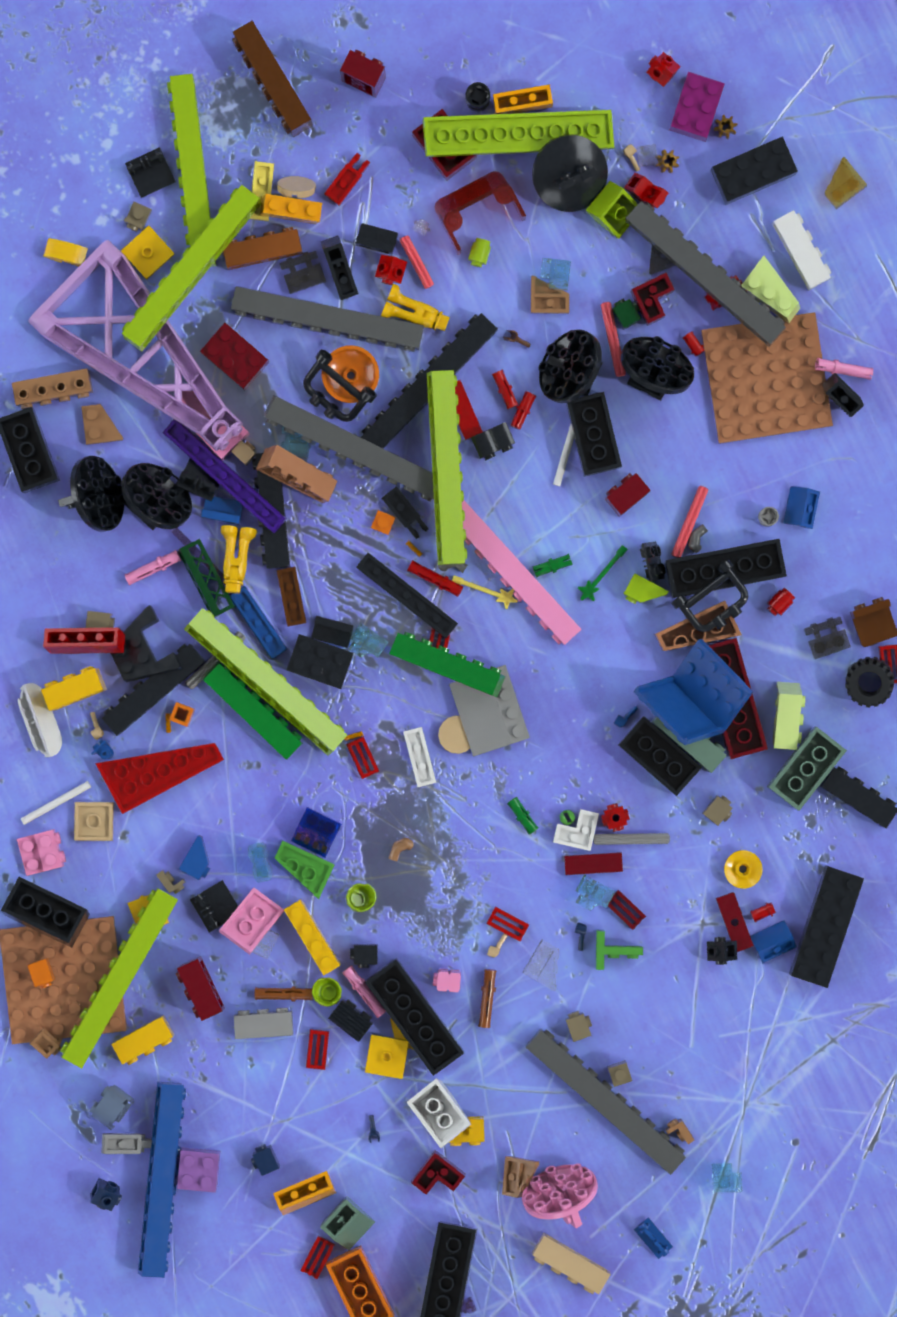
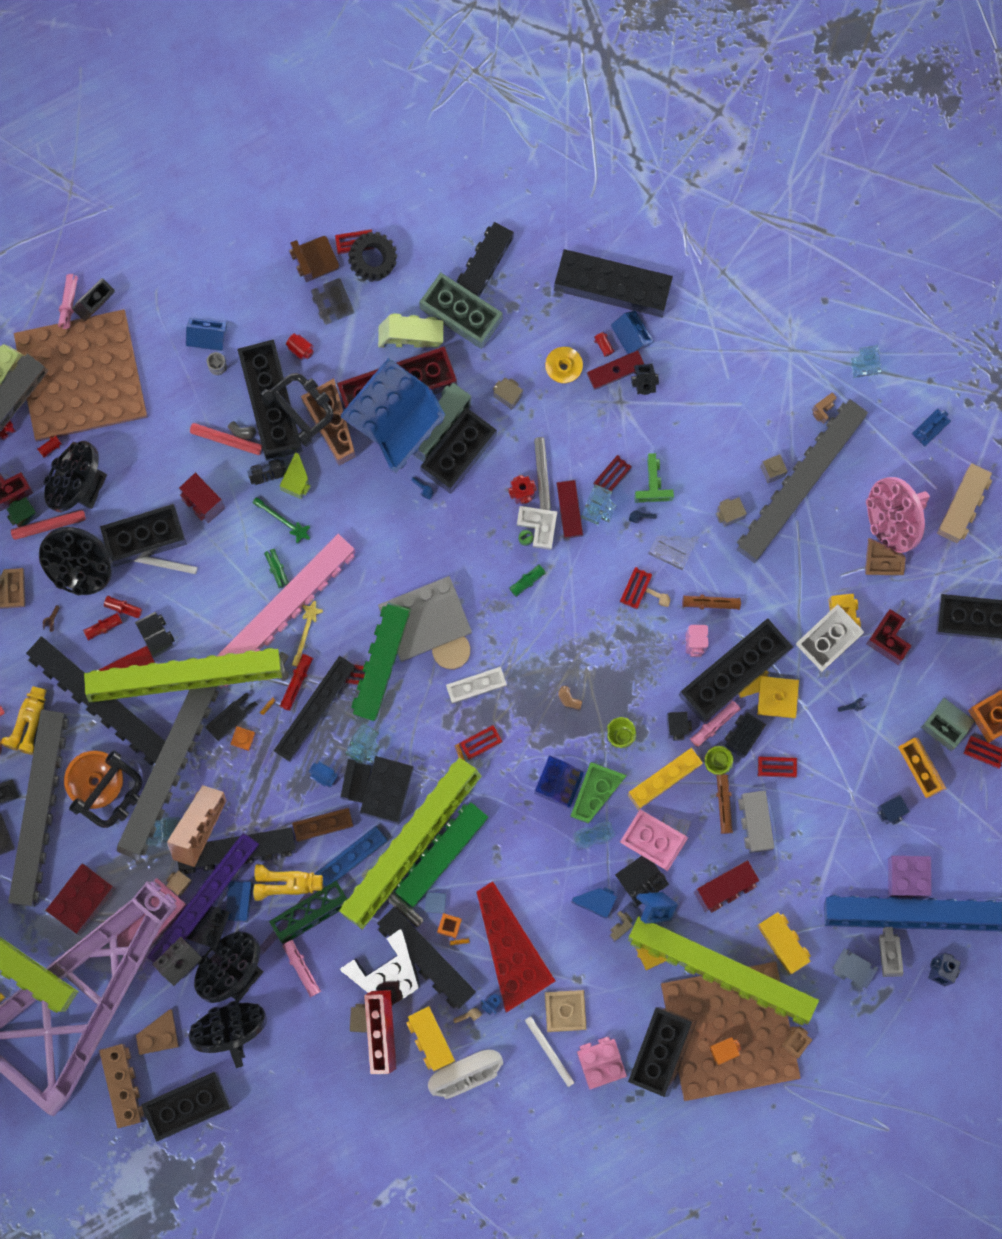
camera: 100 degrees left, 10 degrees down
none -> dark grey brick [152,937,202,986]
none -> blue brick [308,761,338,788]
none -> medium blue tile [425,892,446,914]
none -> blue panel [636,892,678,924]

